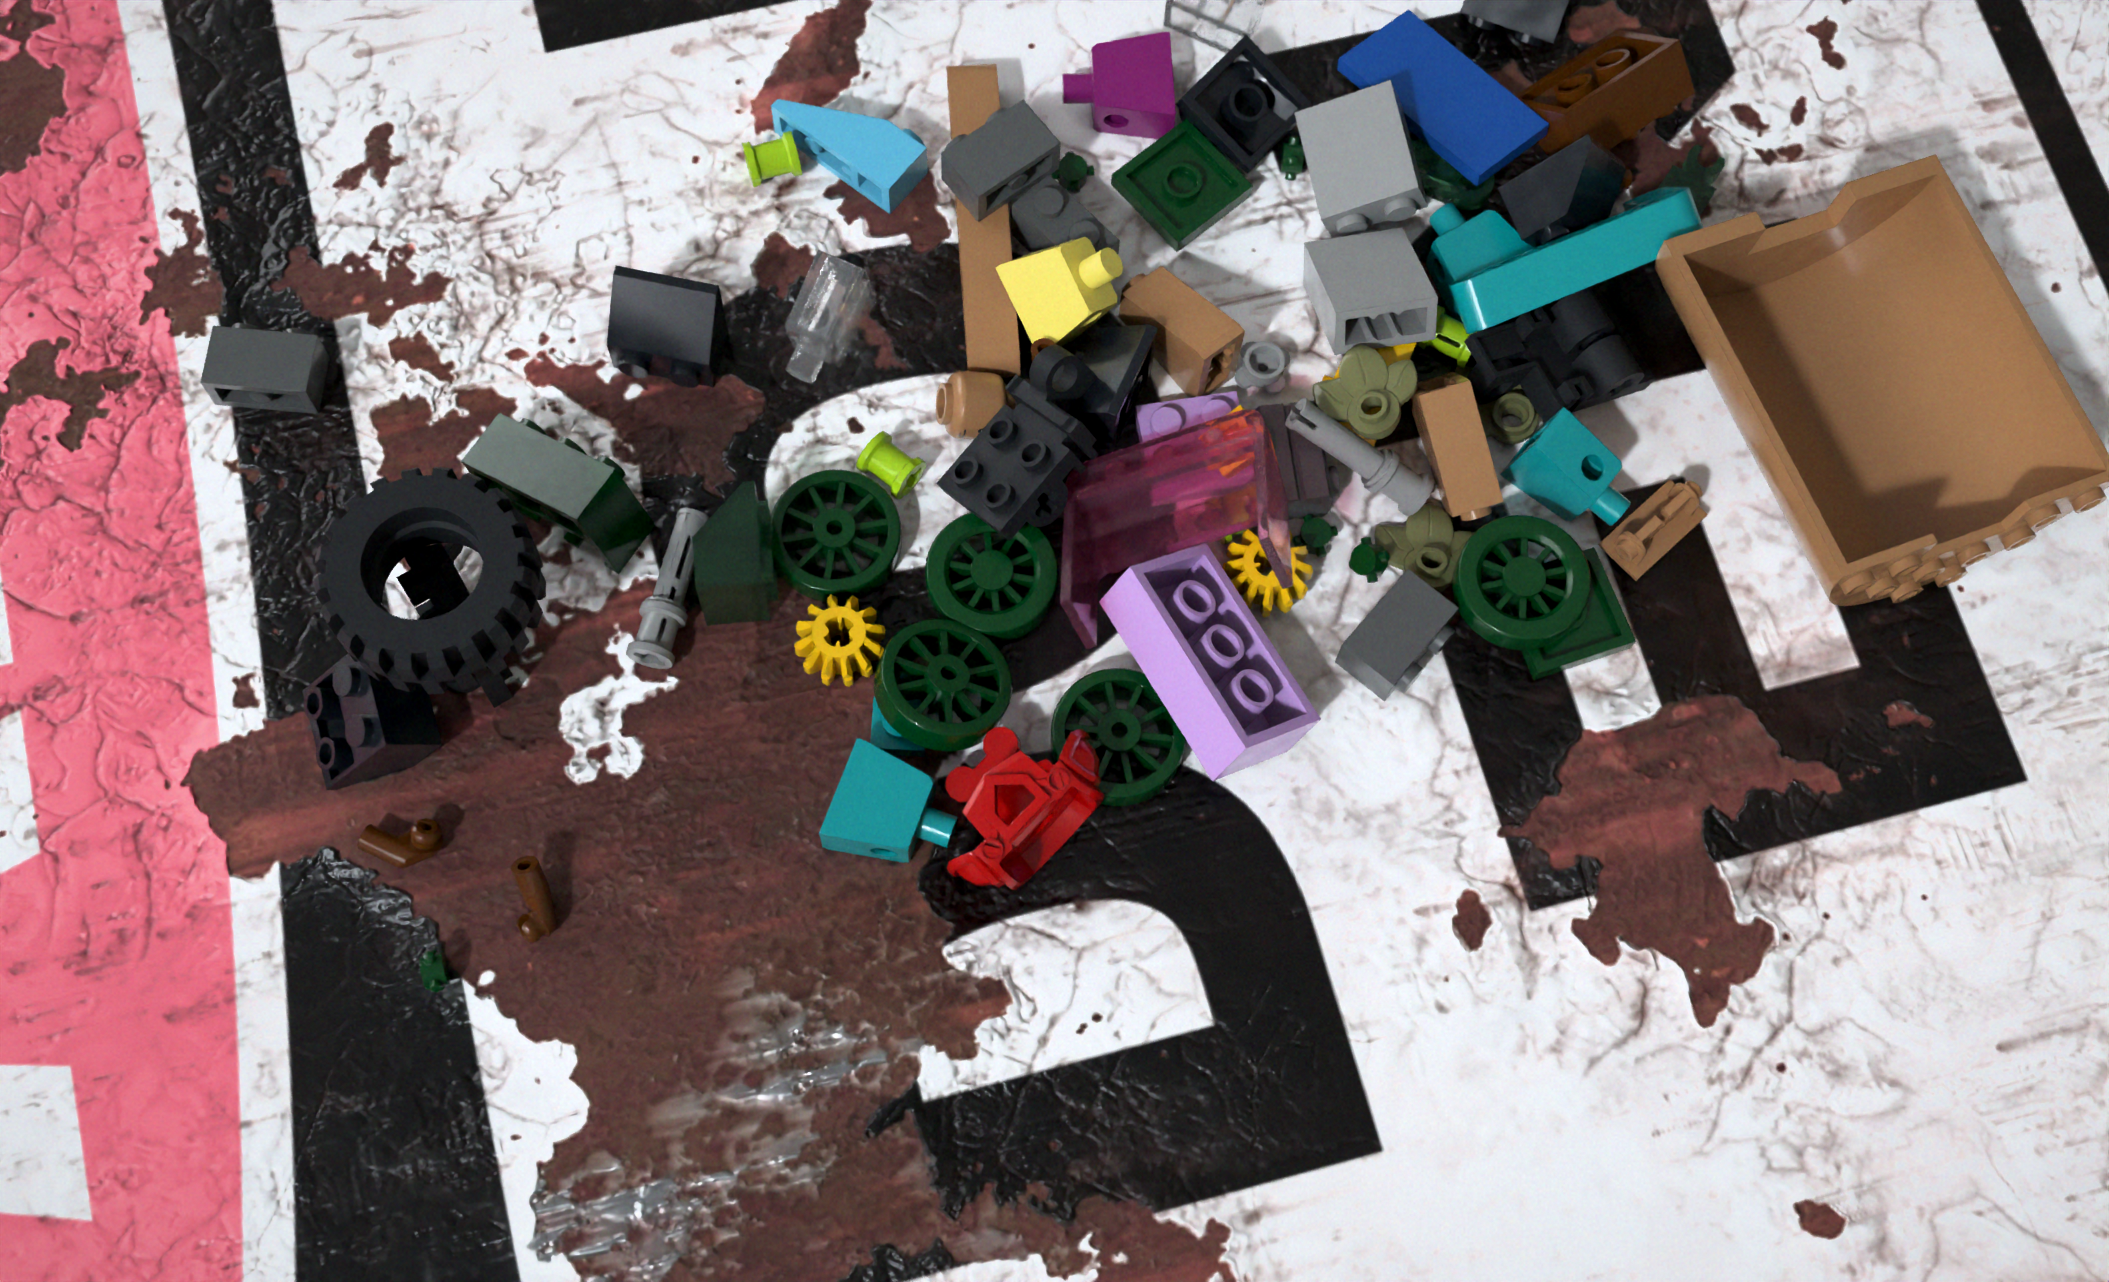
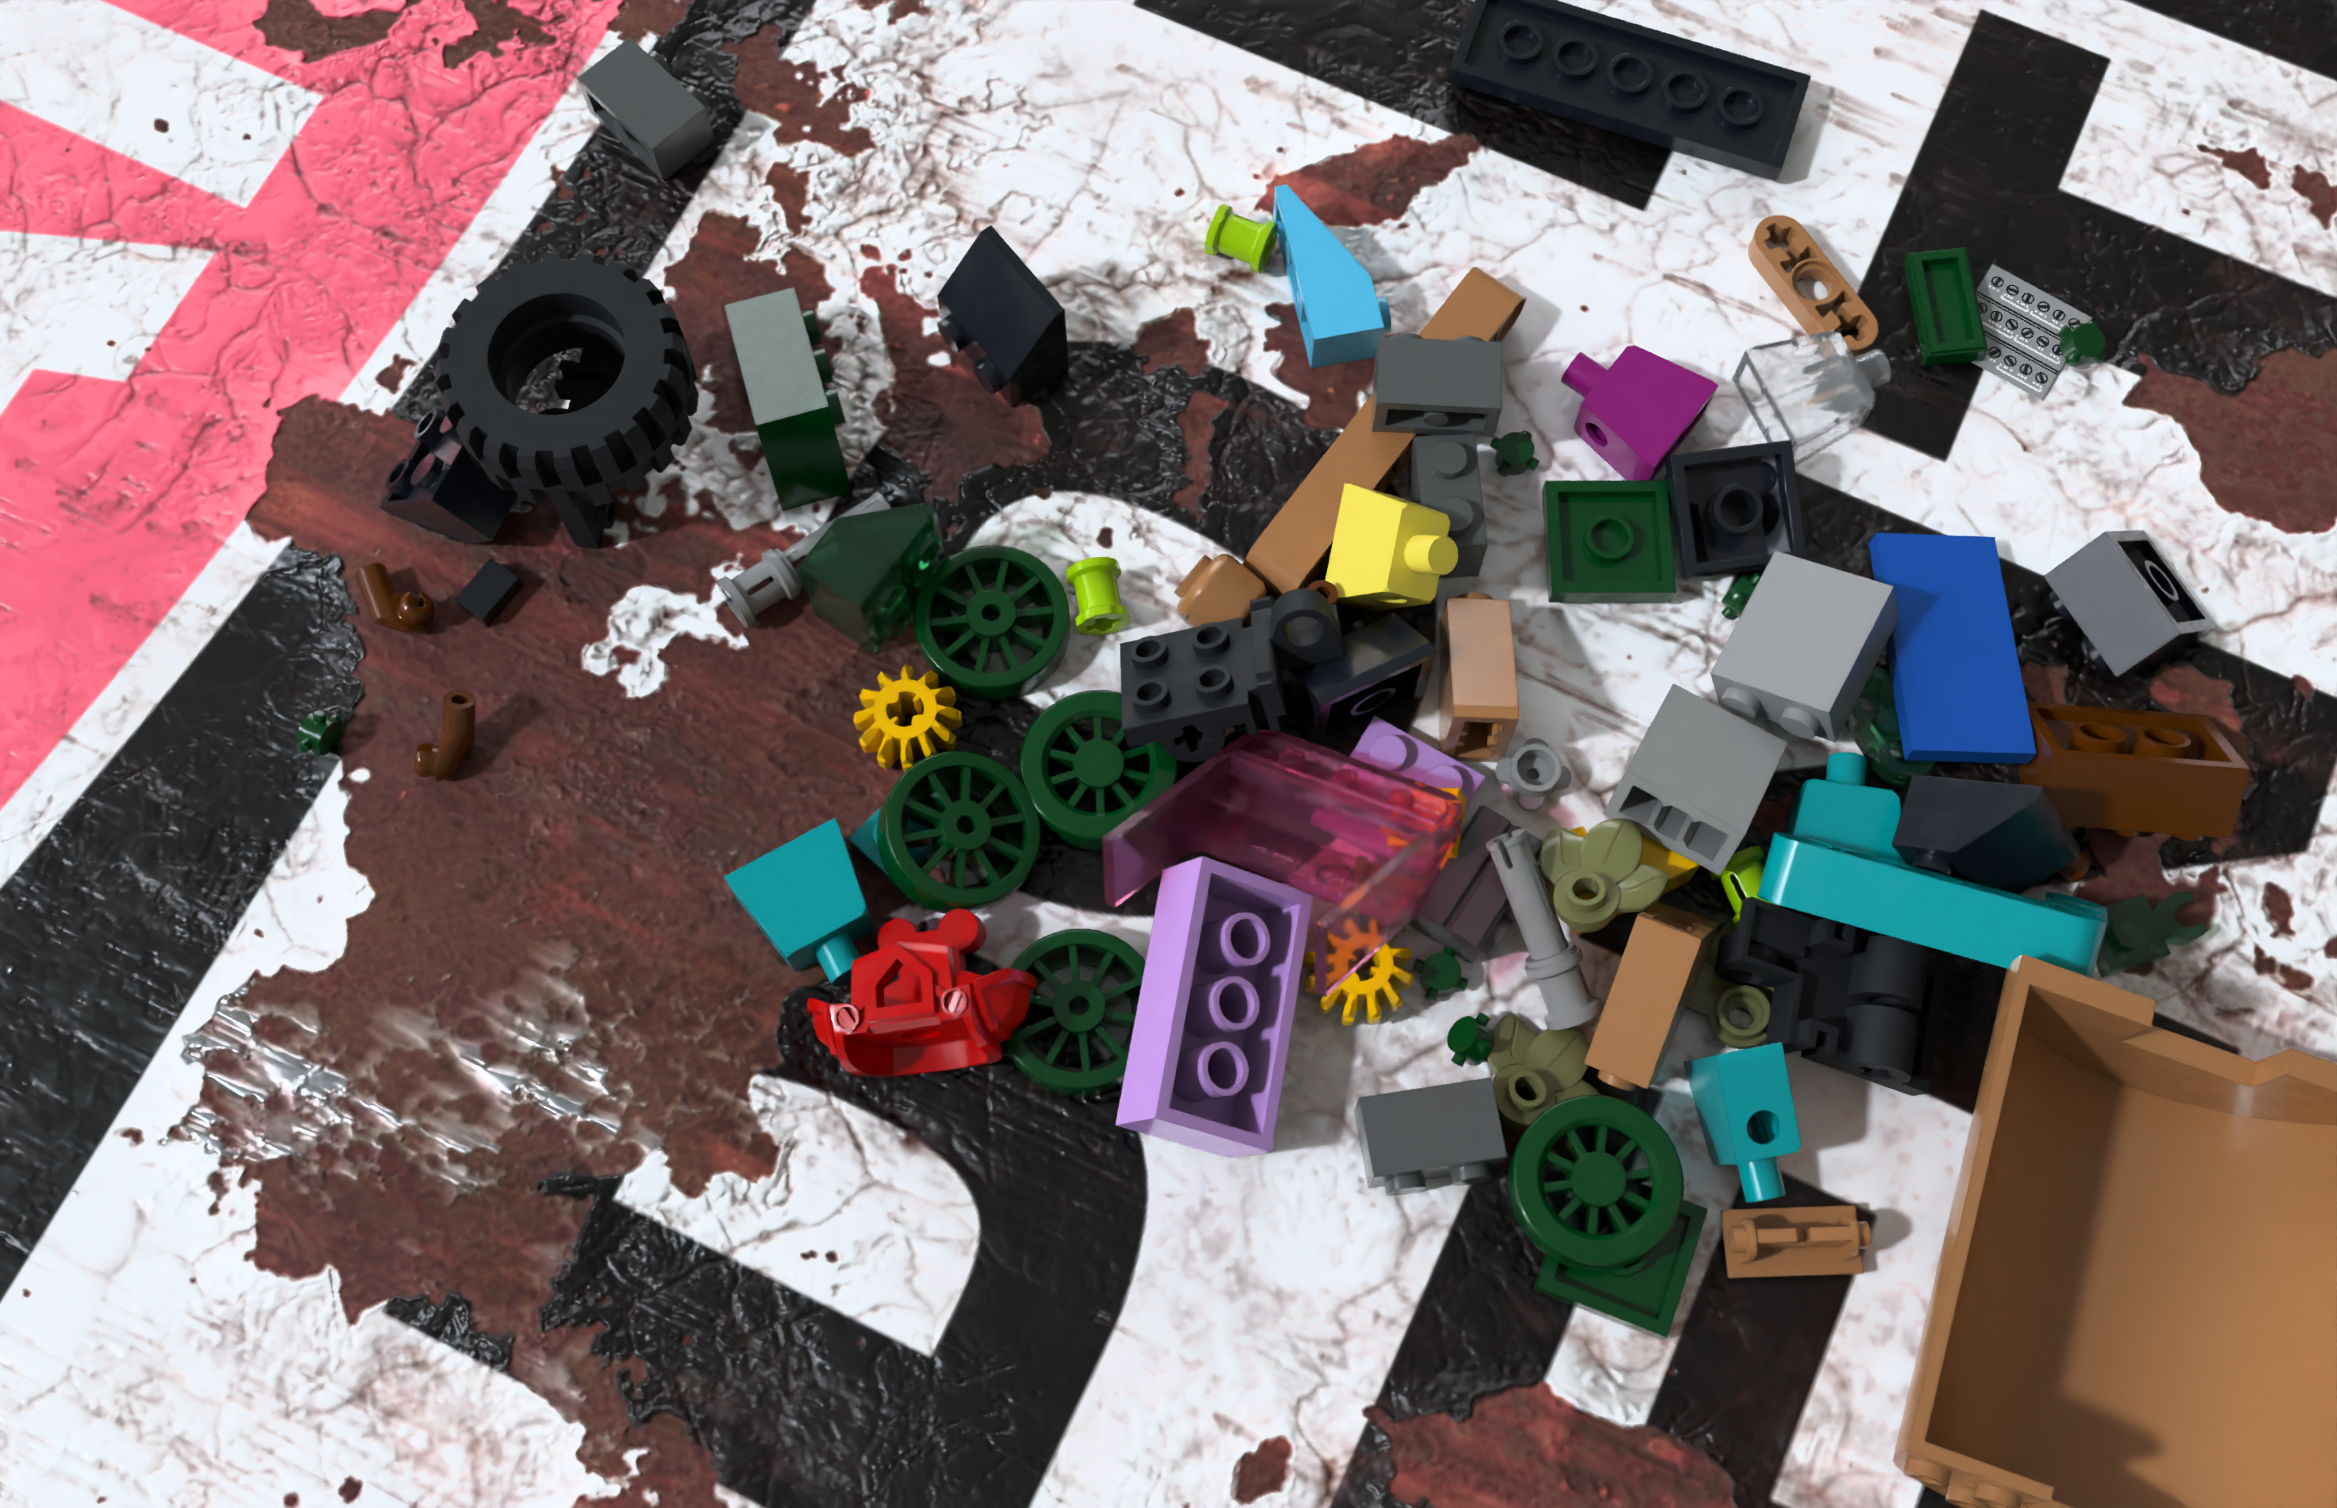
camera: 45 degrees right, 0 degrees up
clear torso [785,249,876,383] -> none
none -> black piece [454,558,524,627]

